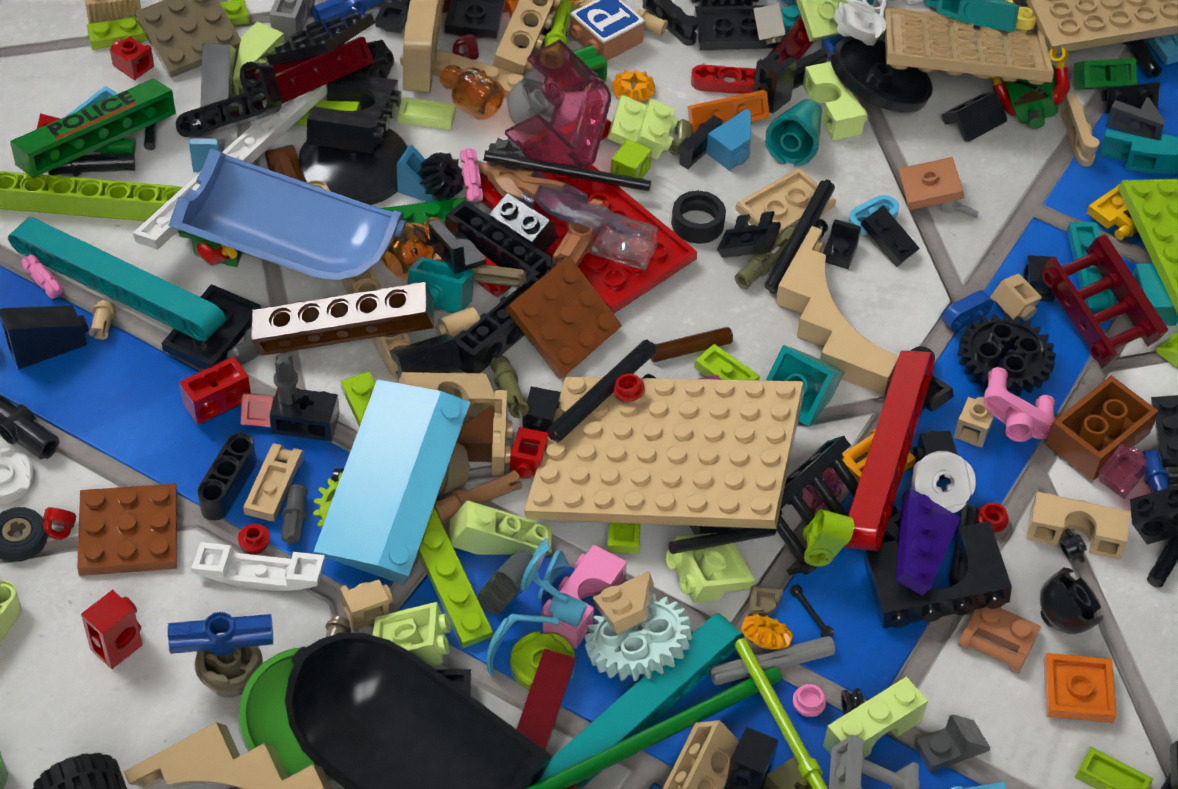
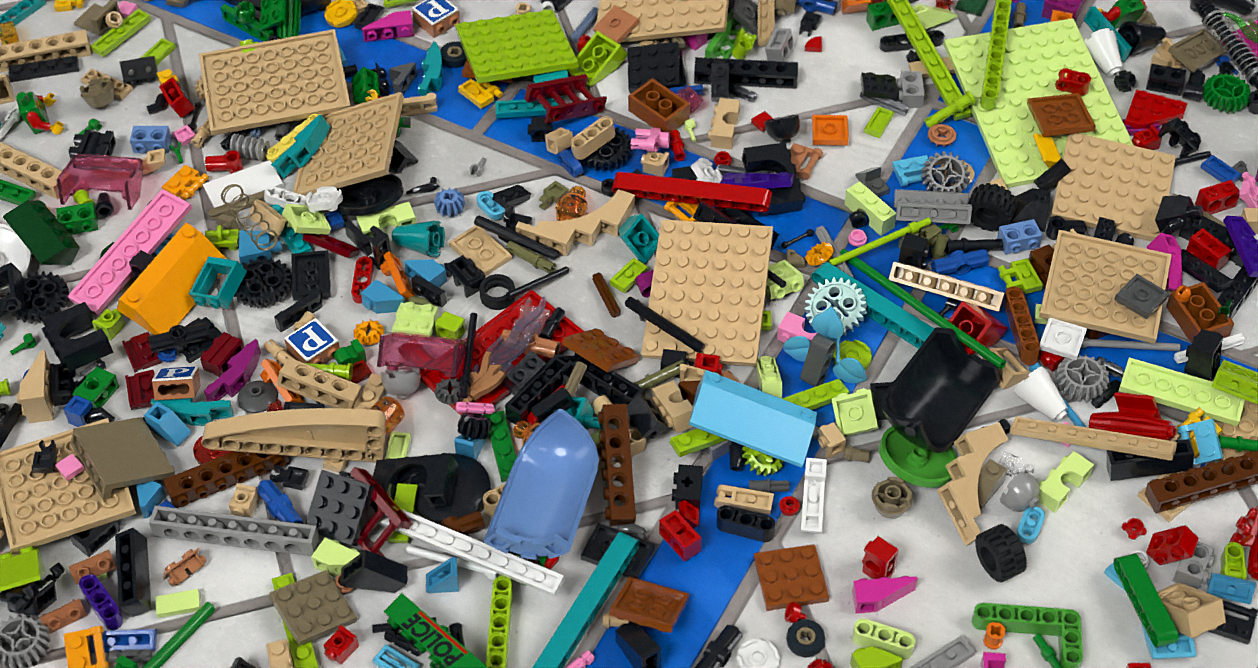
camera: 90 degrees left, 0 degrees up
blue piece [168,612,274,656] -> none
black beam [176,61,282,137] -> none
dark grey axle [273,353,298,405] -> none
dark red tile [516,648,576,751] -> none
tan wing [592,571,654,634] -> none
red plate [614,374,645,402] -> none
black plate [717,211,781,258] -> none
slope [753,3,786,45] -> none
lime piece [803,510,854,567] -> none
nougat plate [898,157,964,210] -> none
black plate [1059,529,1087,563] -> none
none -> dark azure slope [361,279,405,314]
none -> black bar [406,177,441,194]
none -> medium blue gear [434,187,465,218]
none -> black window [444,255,486,298]
none -> black bar [506,266,569,299]
none -> olive plate [539,181,569,210]
none -> black axle [539,307,565,340]
none -> clear orange piece [555,186,588,221]
none -> tan beam [570,116,615,160]
none -> dark orange plate [609,577,689,633]
none -> red pin [670,129,686,161]
none -> yellowish green hand [684,118,696,142]
none -> red tile [751,111,773,133]
none -> dark pink slope [852,576,917,614]

